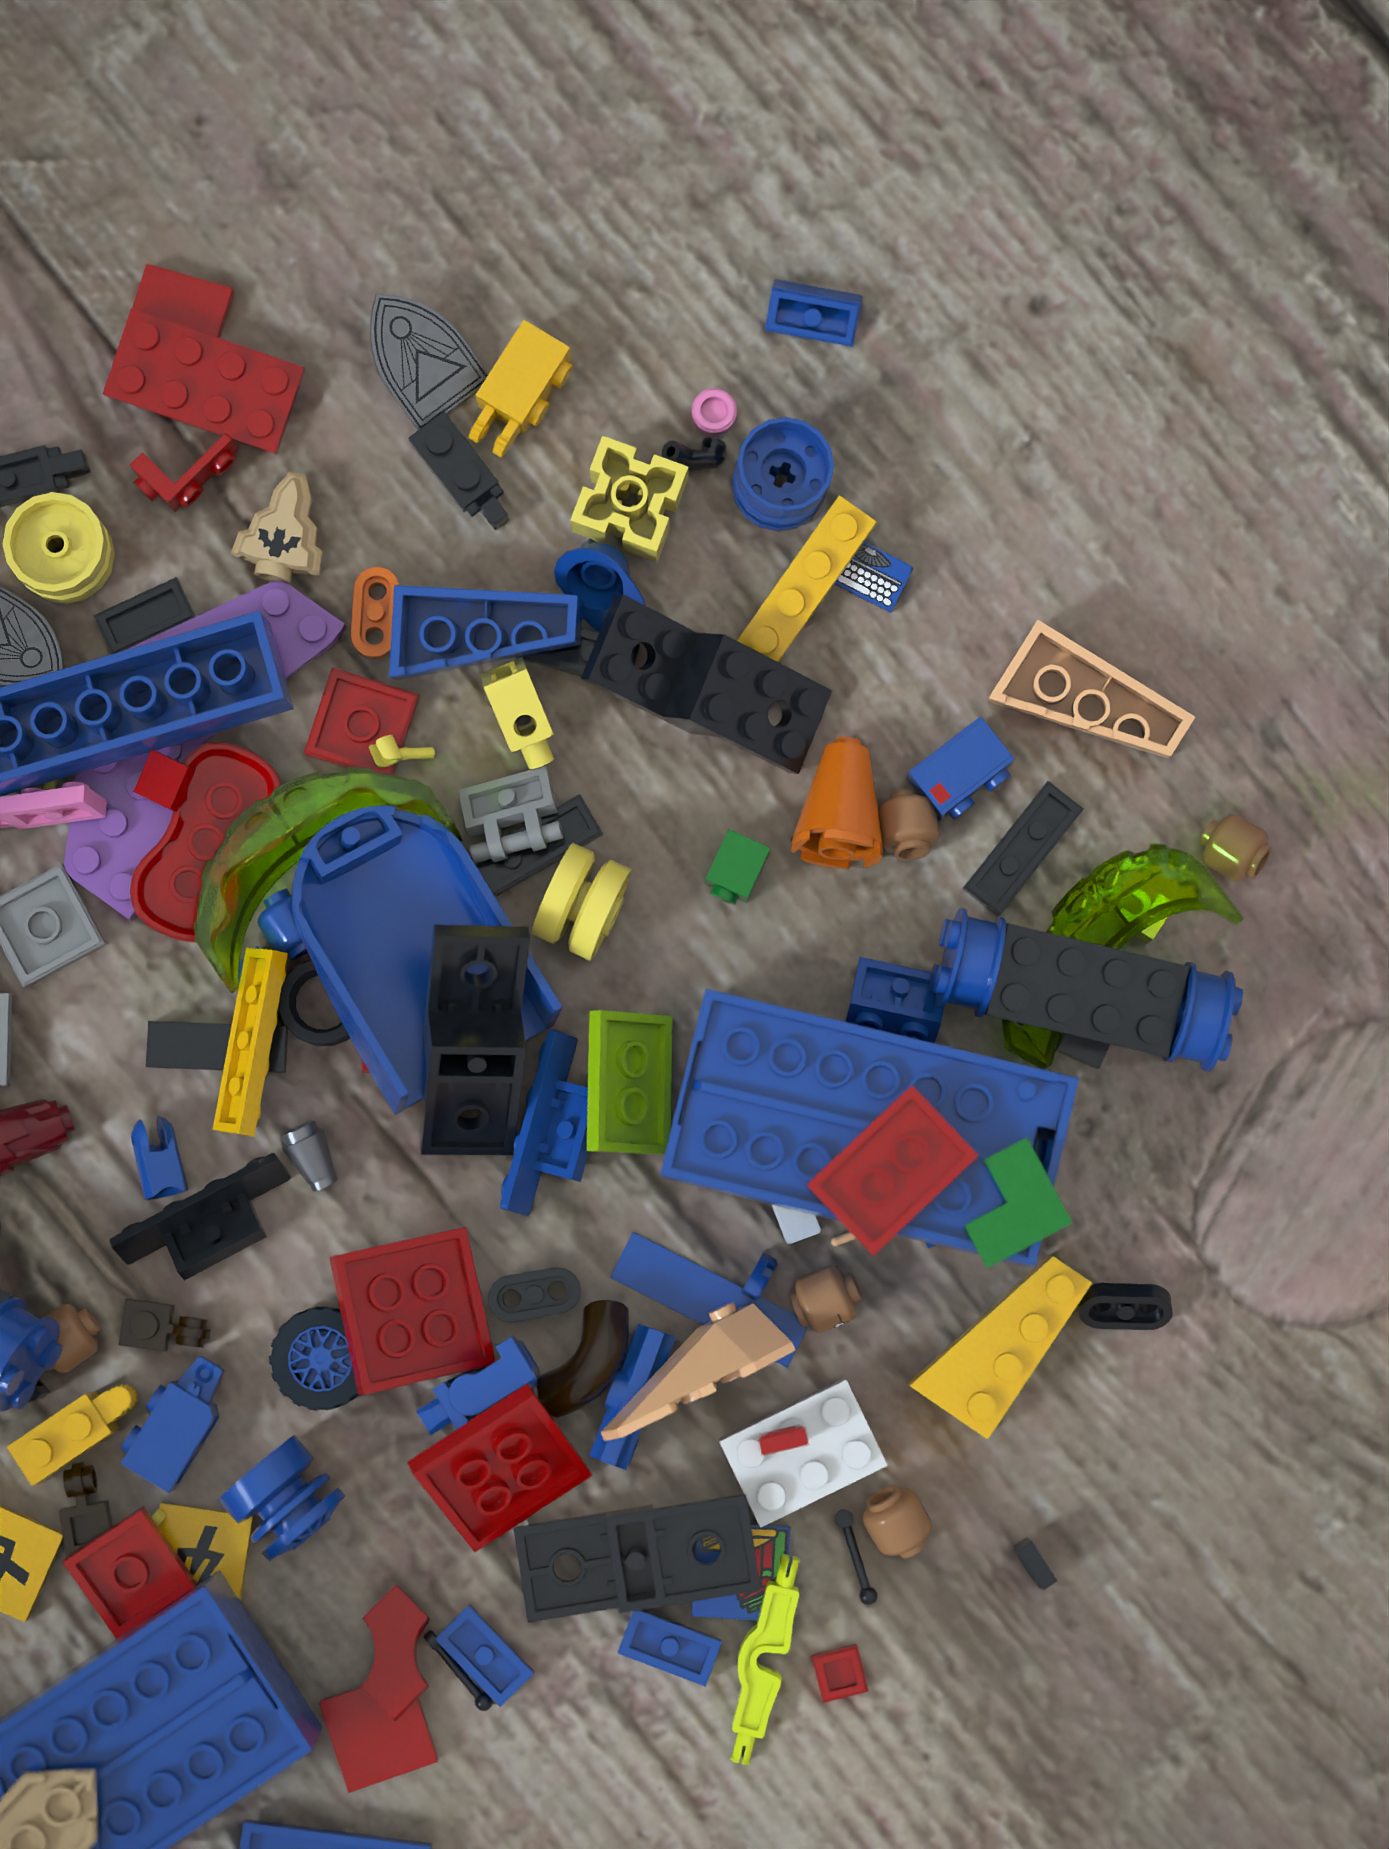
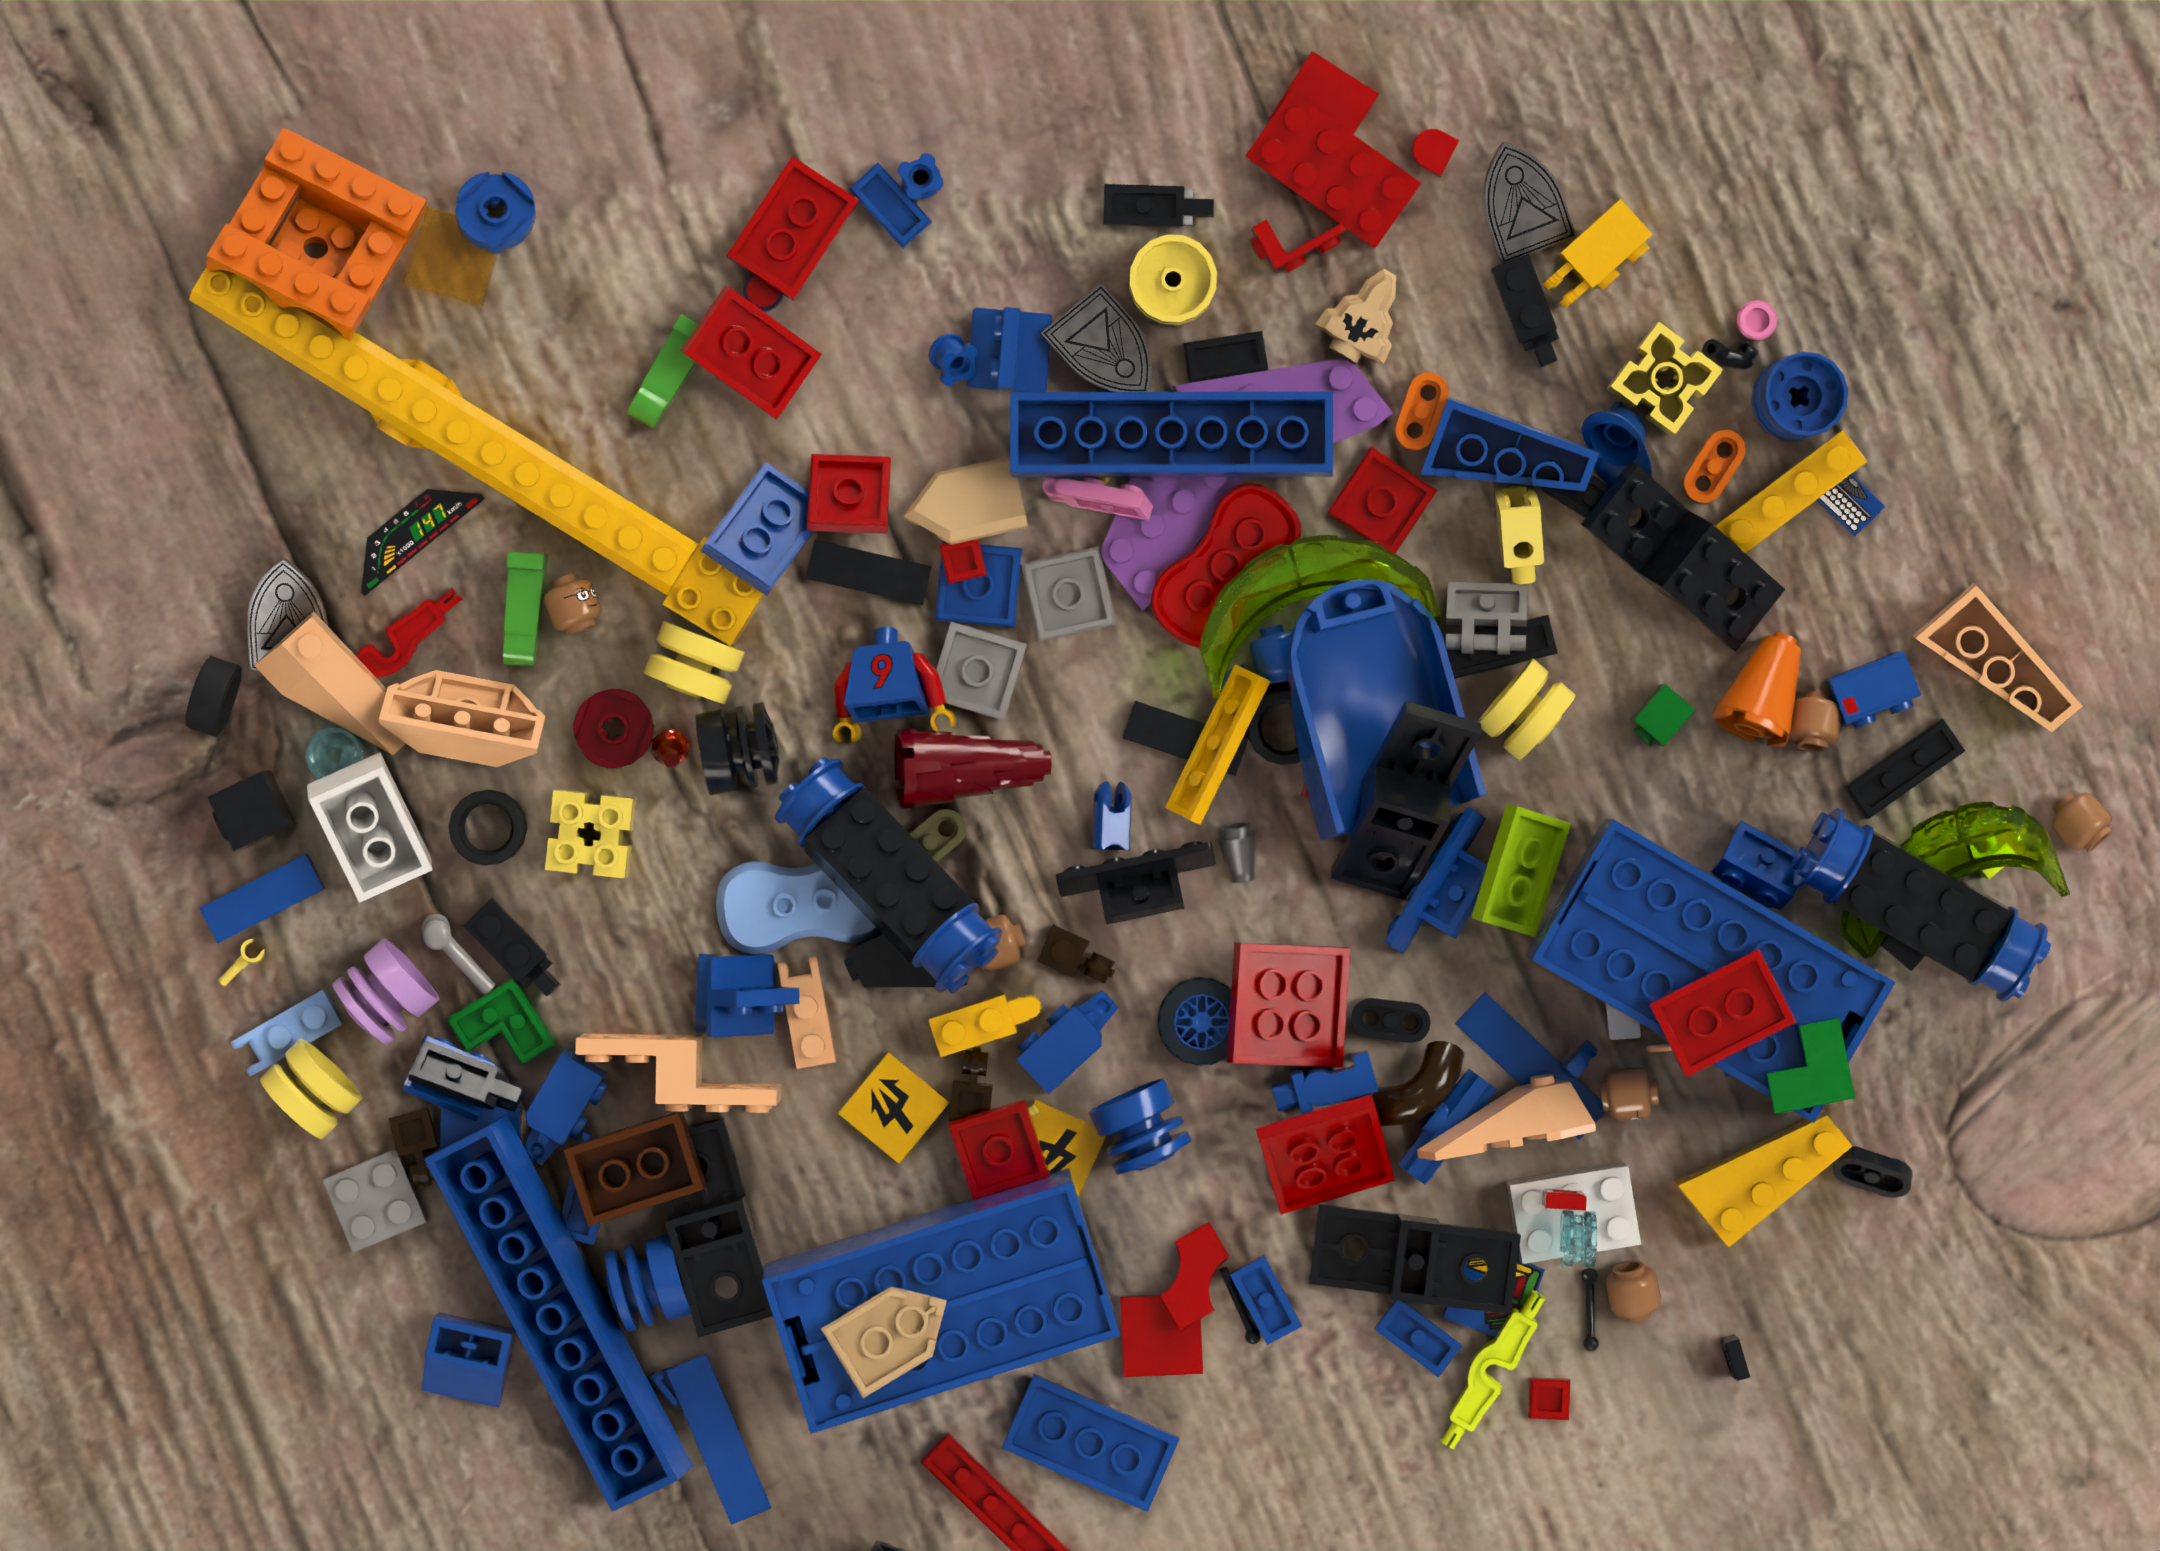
camera: 15 degrees right, 5 degrees up
red tile [133,750,196,812] -> none
light yellow hand [369,735,435,768] -> none
blue slope [765,279,863,347] -> none
none -> red tile [1412,129,1459,177]
none -> clear light blue wheel [1559,1210,1597,1267]
none -> orange plate [1682,430,1746,504]

